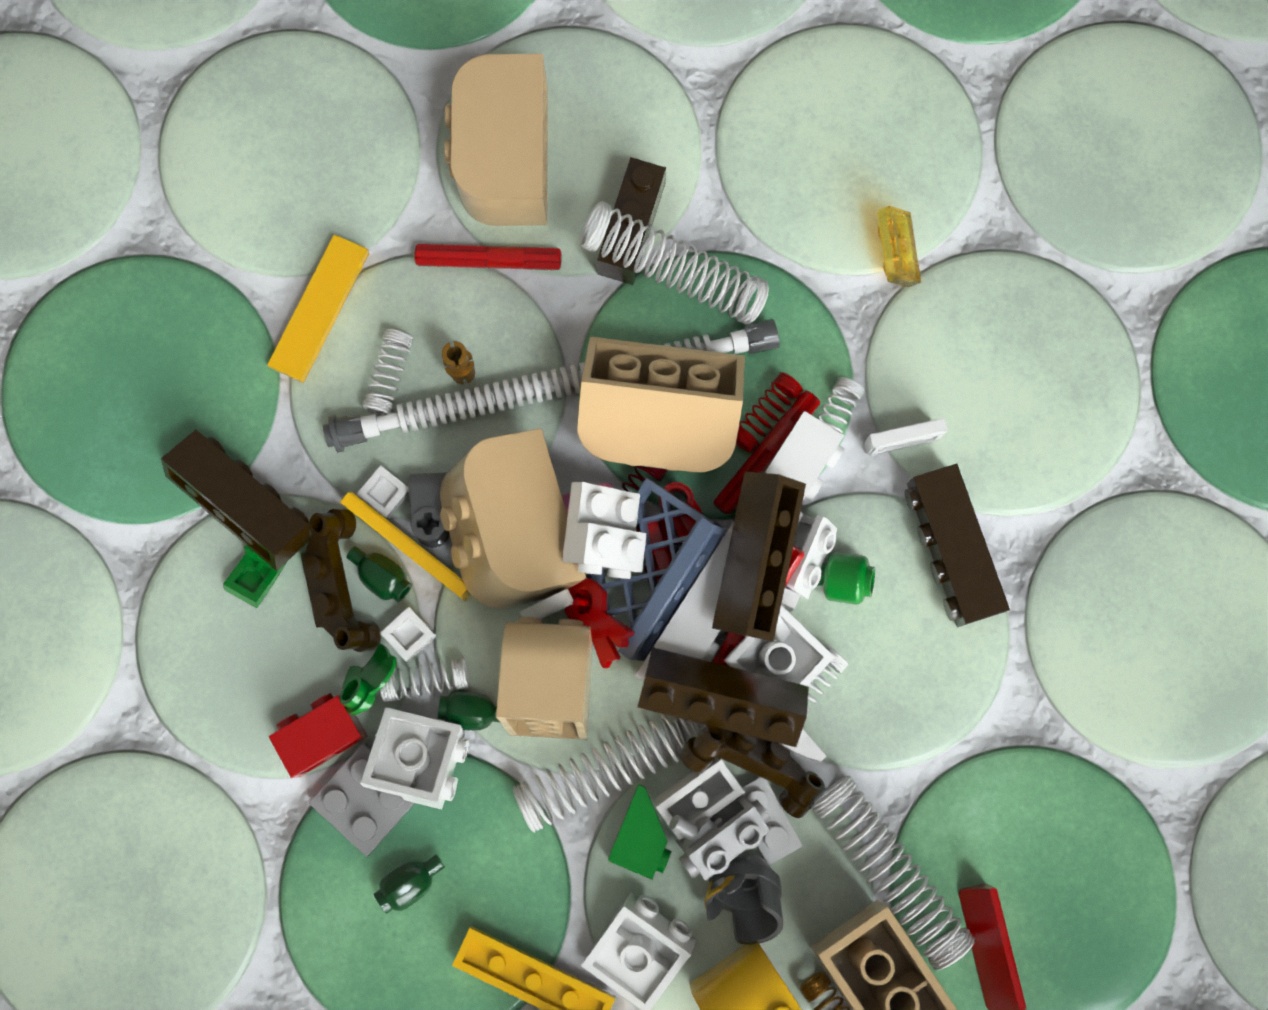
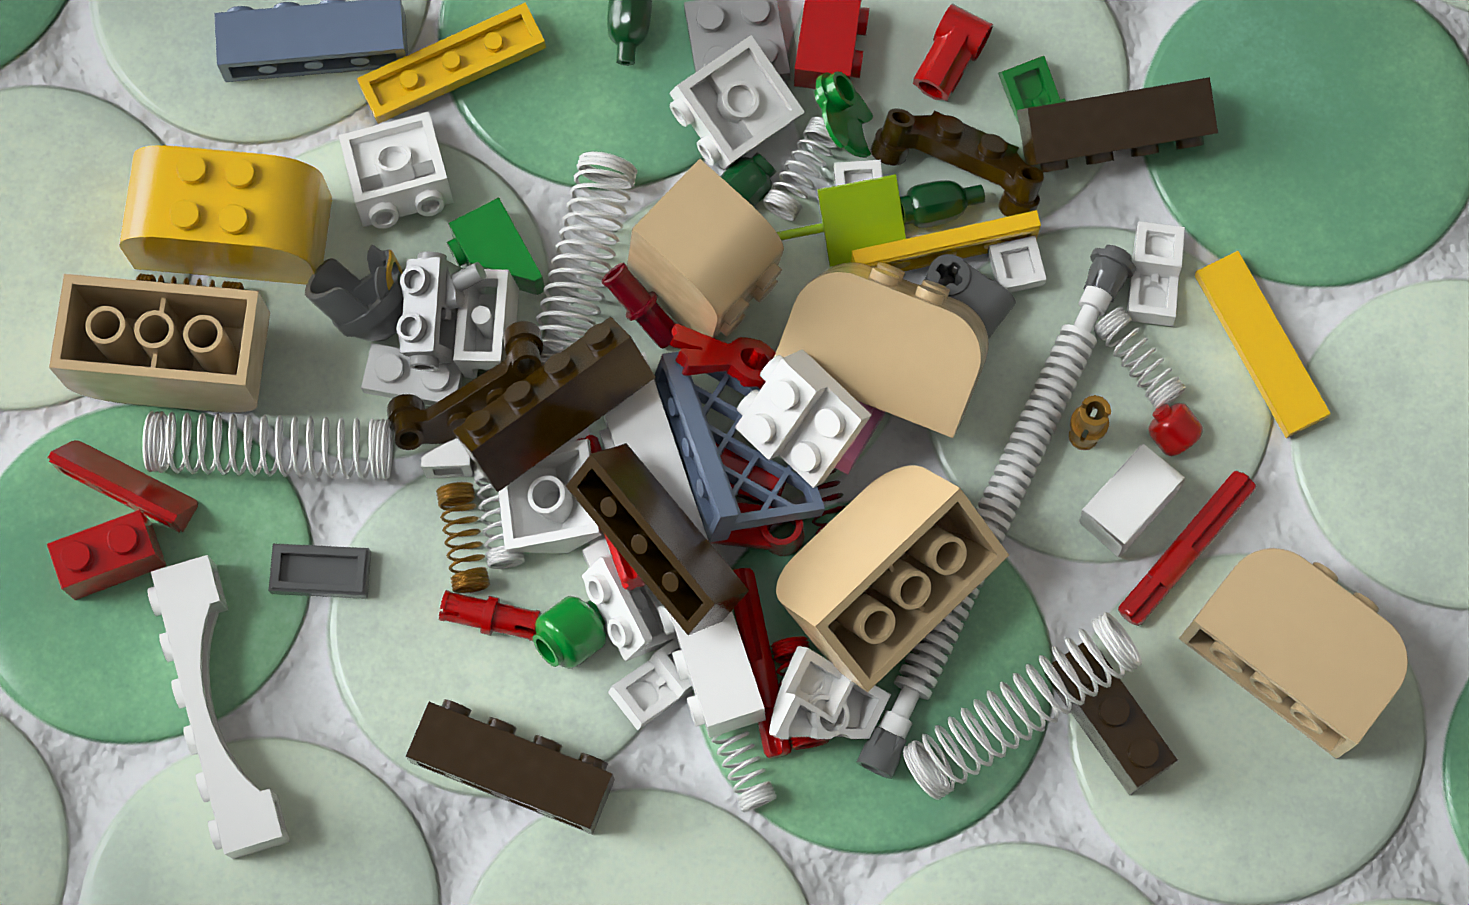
camera: 130 degrees right, 5 degrees down
white tile [519,589,573,619] -> none
white tile [864,418,948,456] -> none
none -> red brick [47,509,166,600]
none -> white arch [147,555,290,859]
none -> dark grey tile [268,543,371,599]
none -> pearl gold piece [436,482,490,594]
none -> red pin [439,590,541,641]
none -> dark red axle [601,263,676,349]
none -> white slope [608,638,693,731]
none -> white slope [769,646,891,740]
none -> lime piece [776,174,906,267]
none -> red piece [913,3,993,102]
none -> white piece [1079,444,1185,558]
none -> white slope [1126,221,1185,327]
none -> red piece [1148,403,1203,456]

